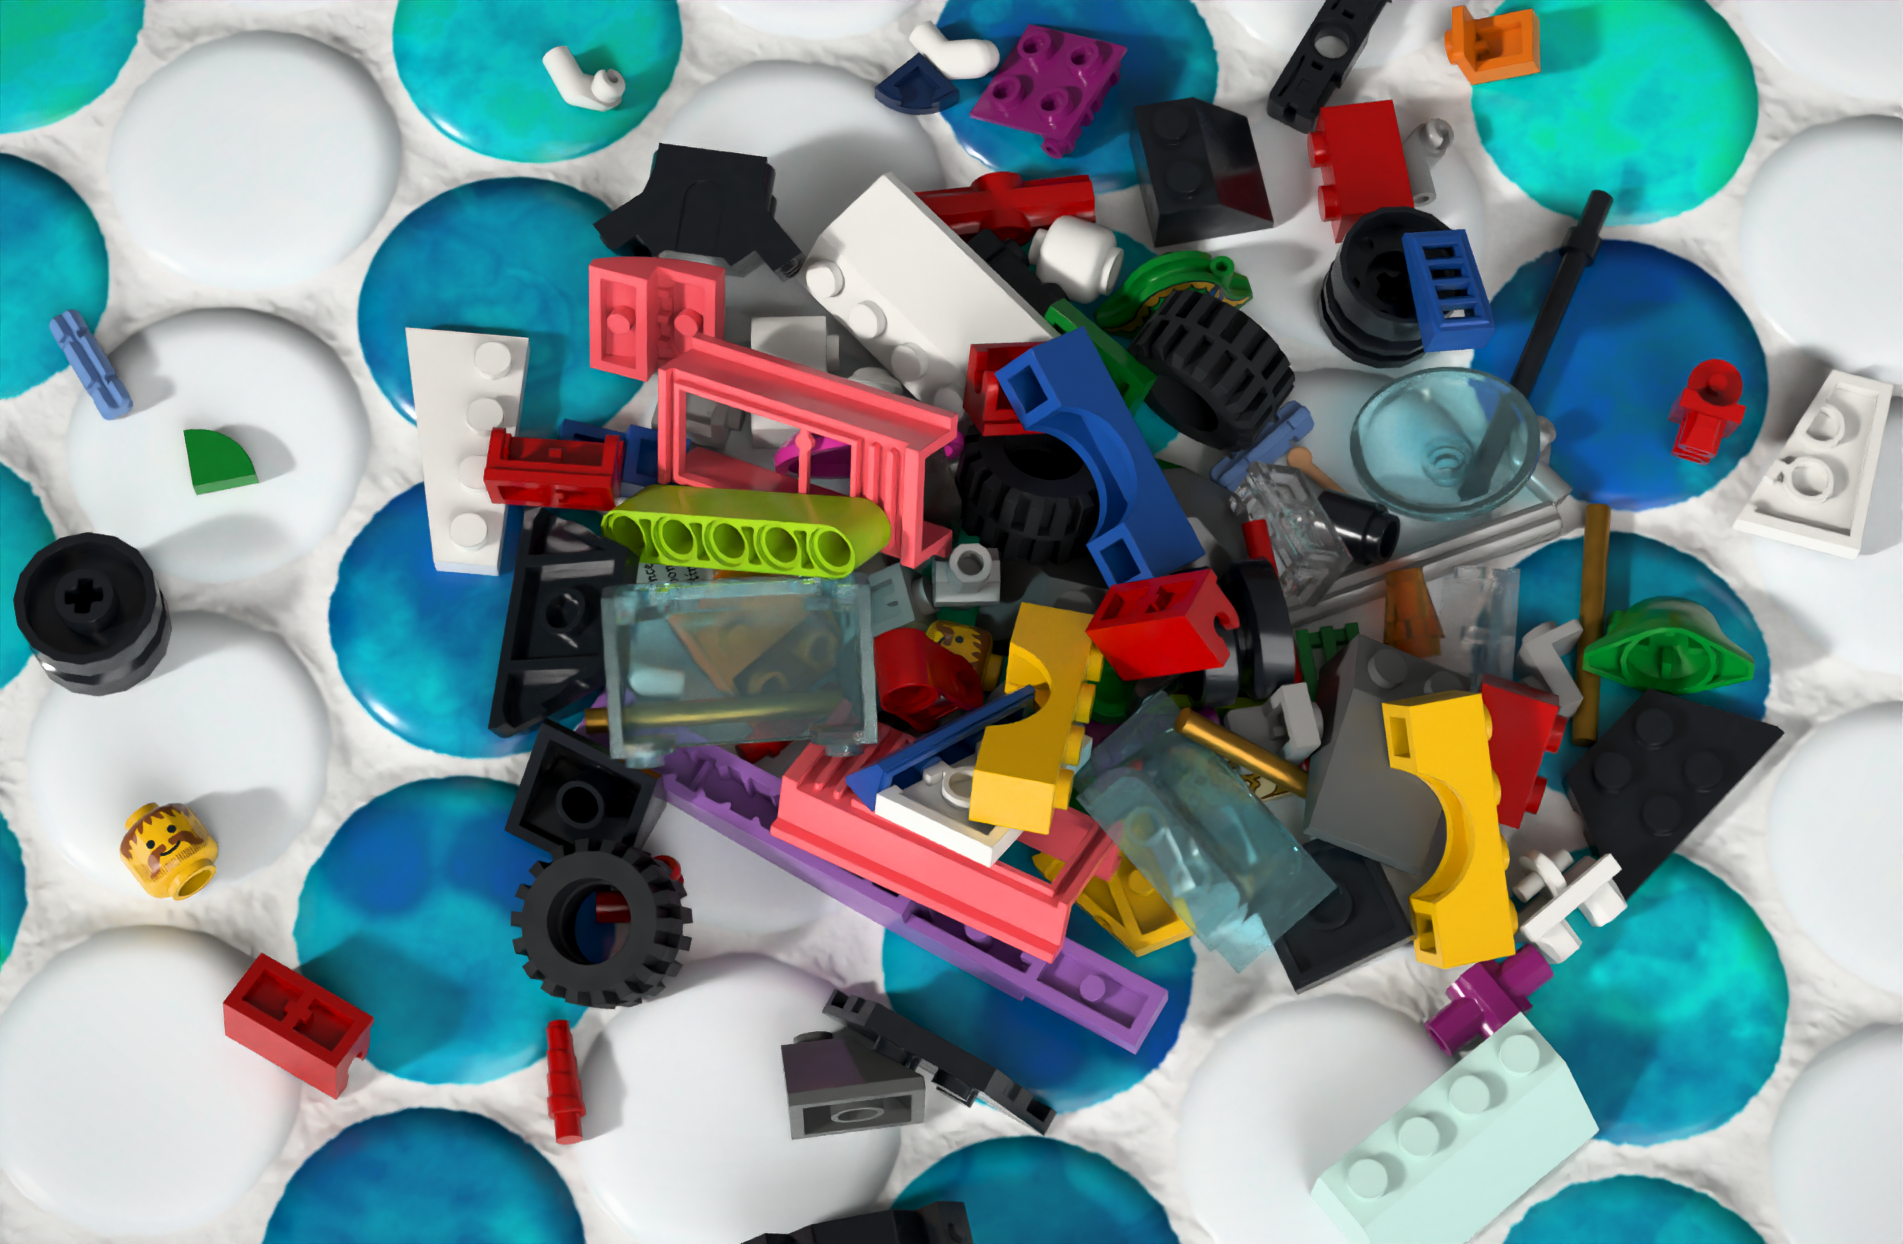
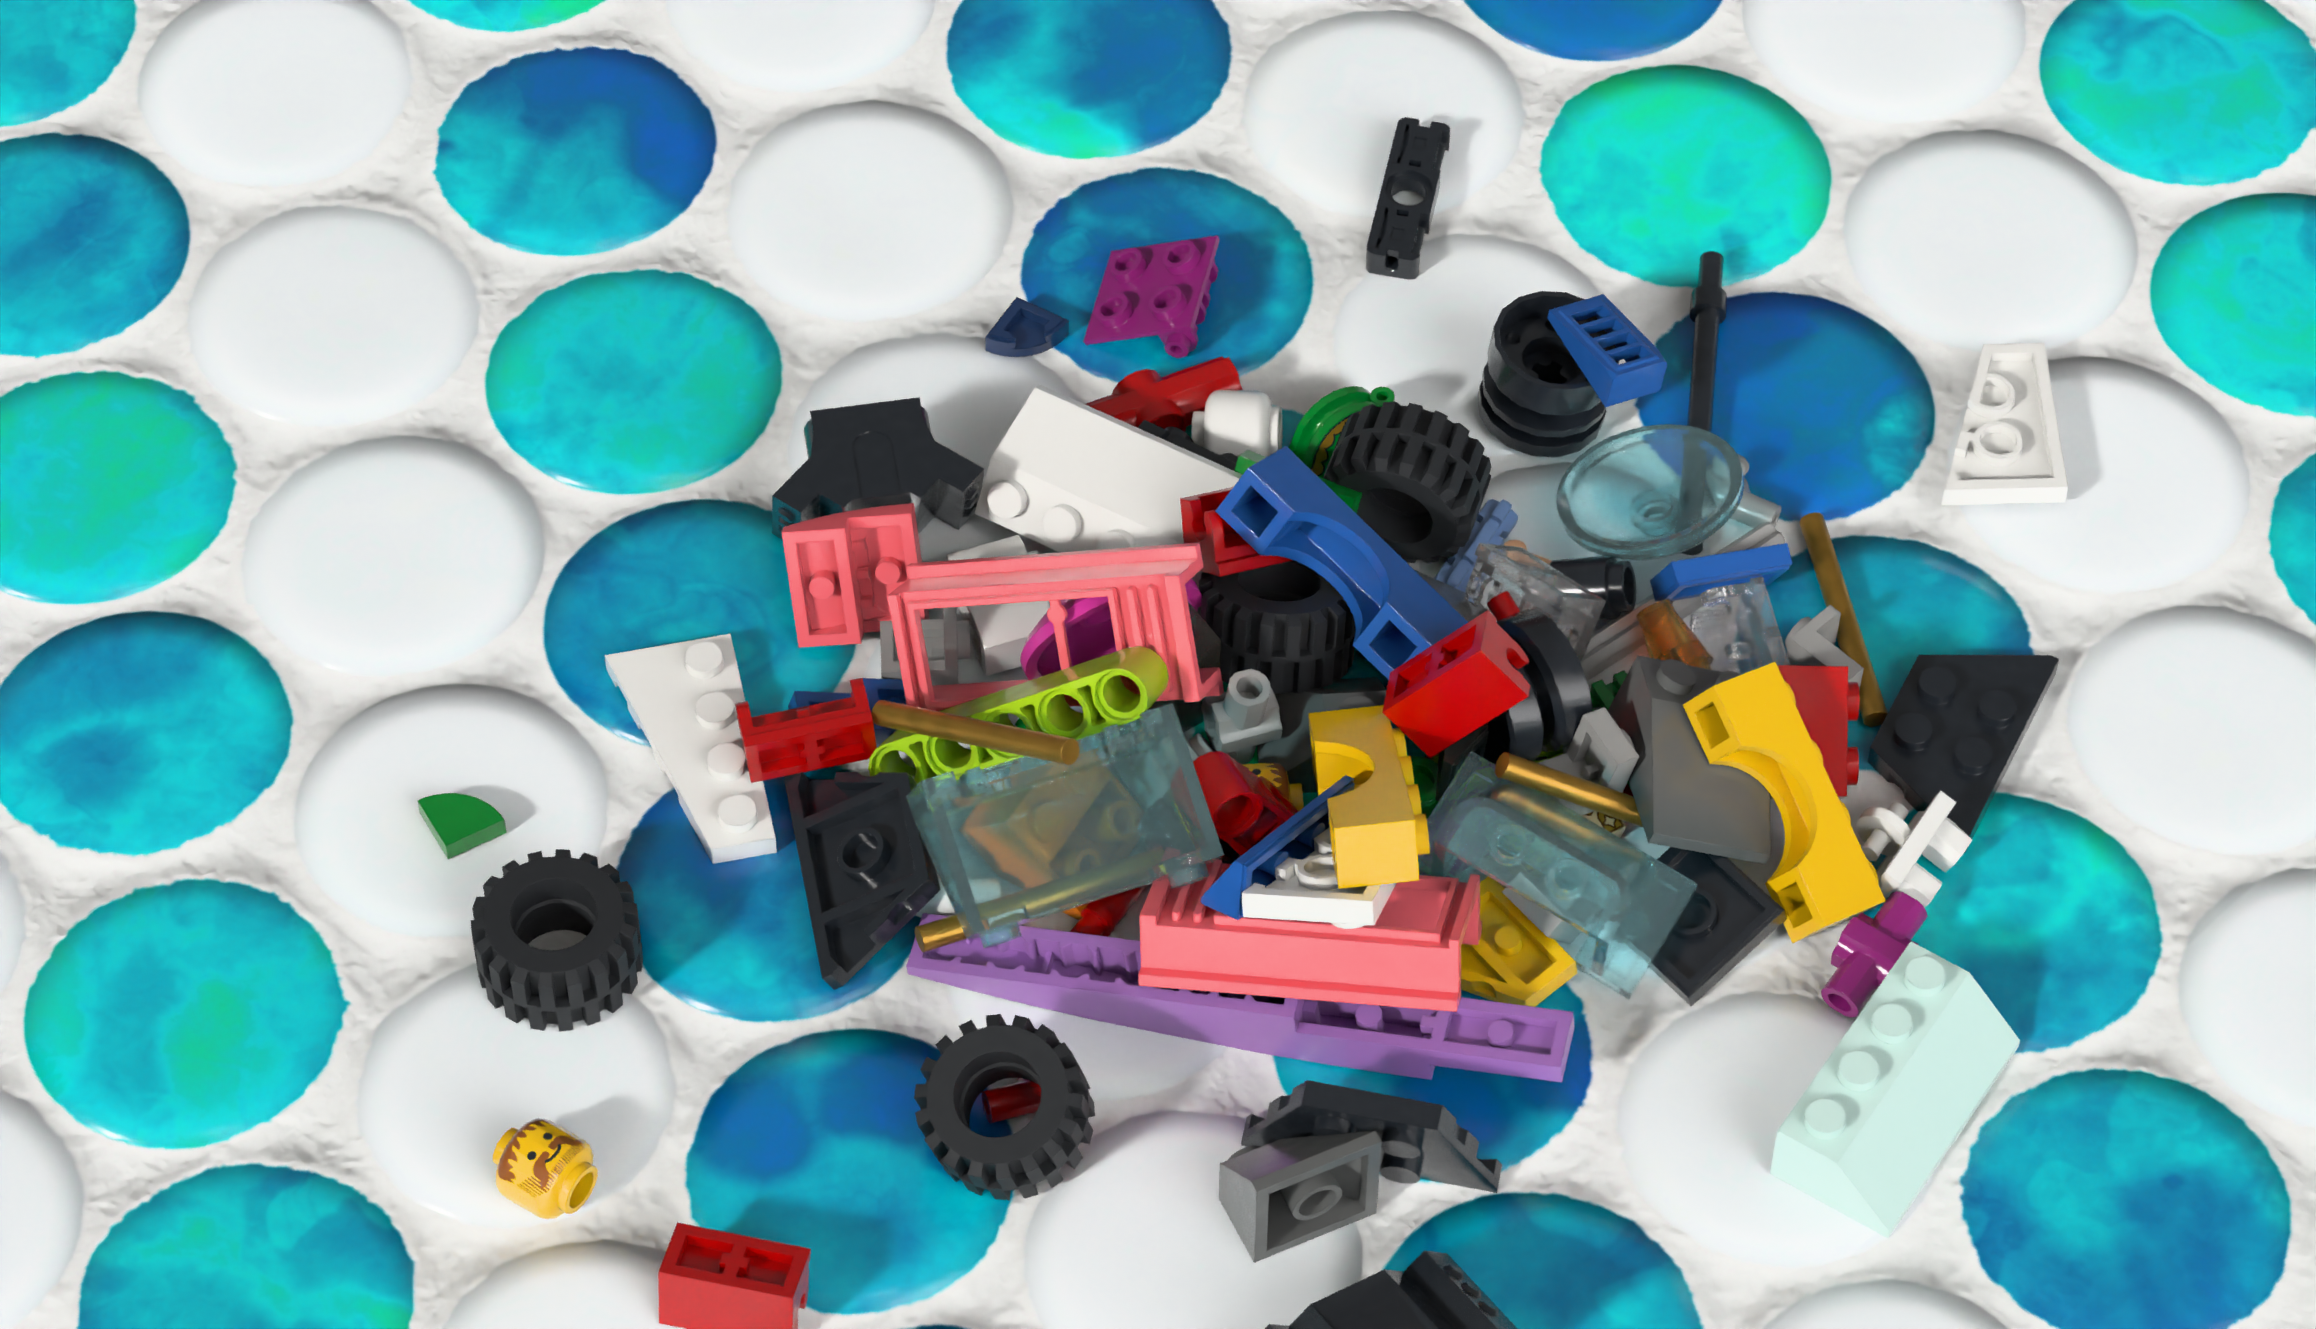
camera: 15 degrees left, 15 degrees down
black wheel [13,532,172,697] -> none
medium blue axle [49,309,133,421] -> none
black slope [504,718,667,853] -> none
white arm [542,46,626,112] -> none
red animal [546,1020,586,1145] -> none
white arm [909,21,1000,80] -> none
black slope [1129,97,1274,248] -> none
red brick [1307,99,1415,244] -> none
light grey arm [1402,118,1454,207] -> none
orange bracket [1444,5,1541,85] -> none
green hat [1582,596,1755,695] -> none
red hips [1668,359,1746,466] -> none
none -> black tyre [471,849,643,1032]
none -> pearl gold bar [872,700,1080,765]
none -> blue tile [1650,543,1793,603]

